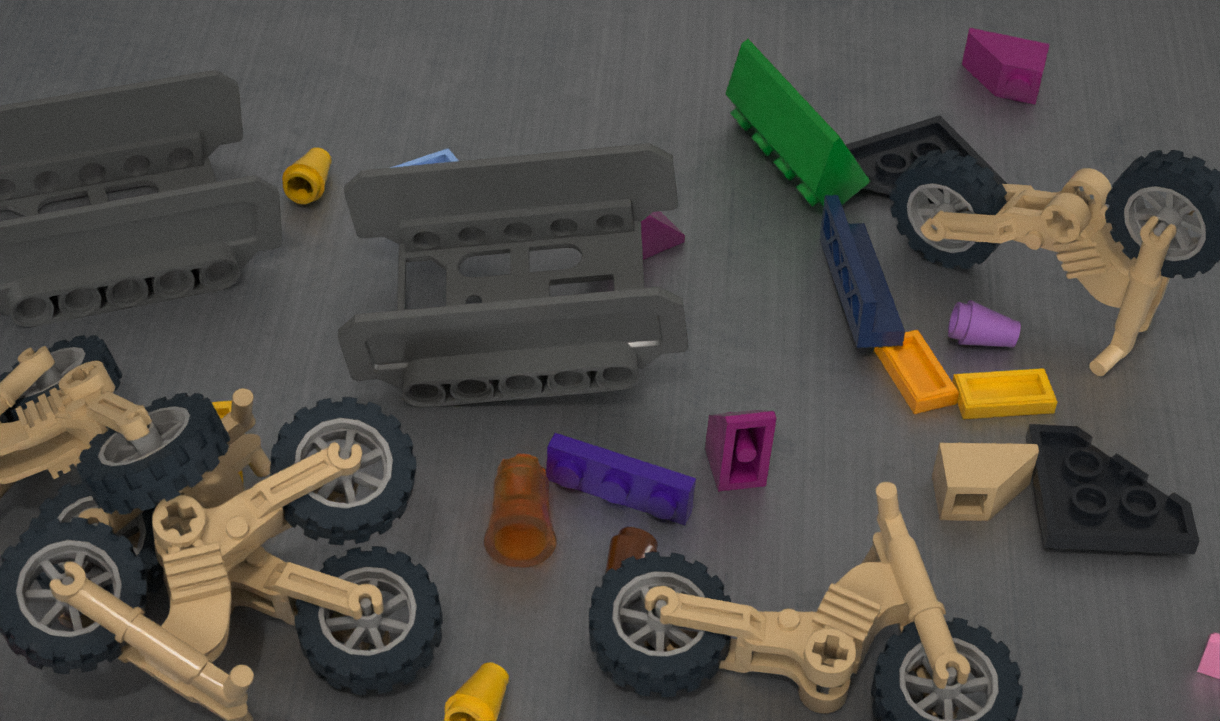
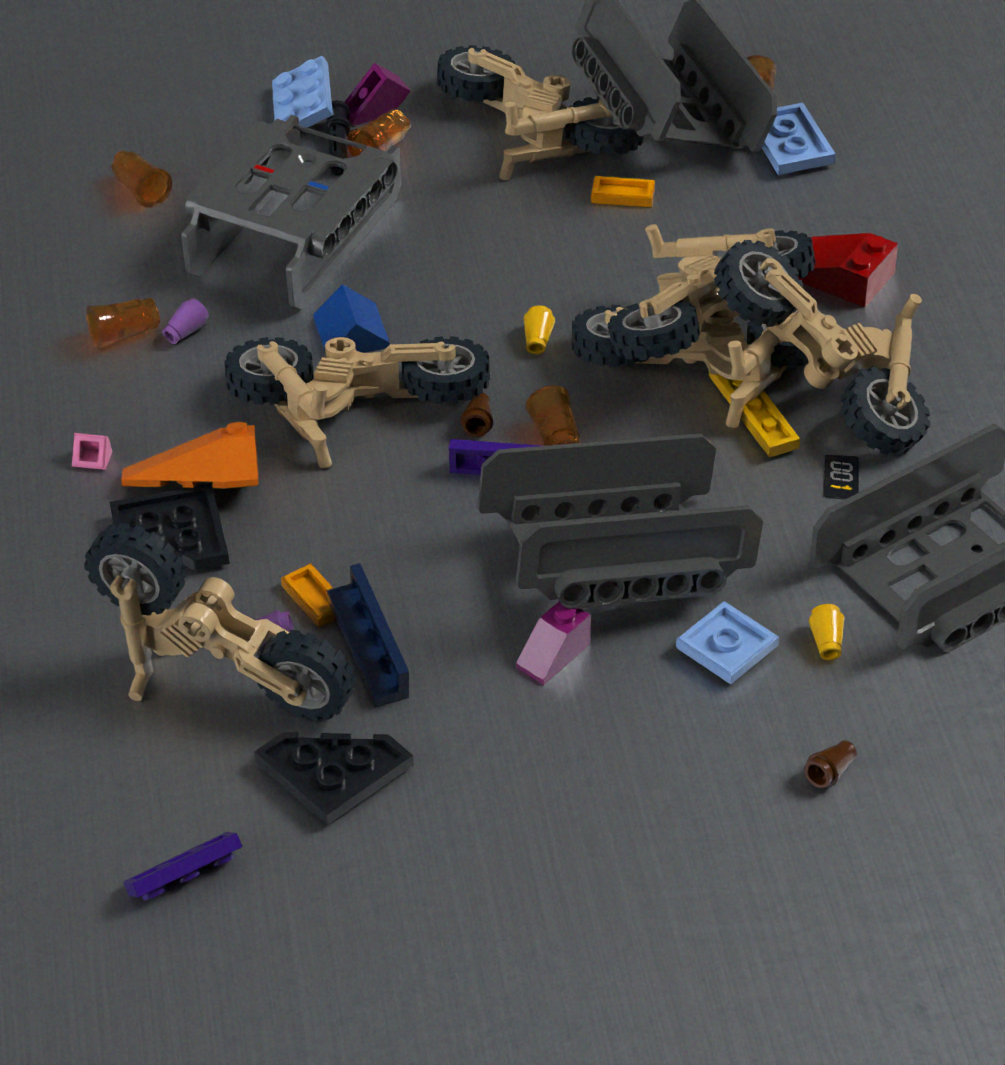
camera: 170 degrees right, 0 degrees up
magenta slope [705,410,777,492] -> none
green slope [725,39,871,207] -> none
tan slope [932,442,1039,521] -> none
yellow tile [952,368,1058,420] -> none
magenta slope [961,28,1050,105] -> none
none -> orange wedge [121,422,259,488]
none -> dark purple plate [123,832,243,900]
none -> reddish brown cone [804,740,857,788]
none -> black sticker [824,455,859,498]

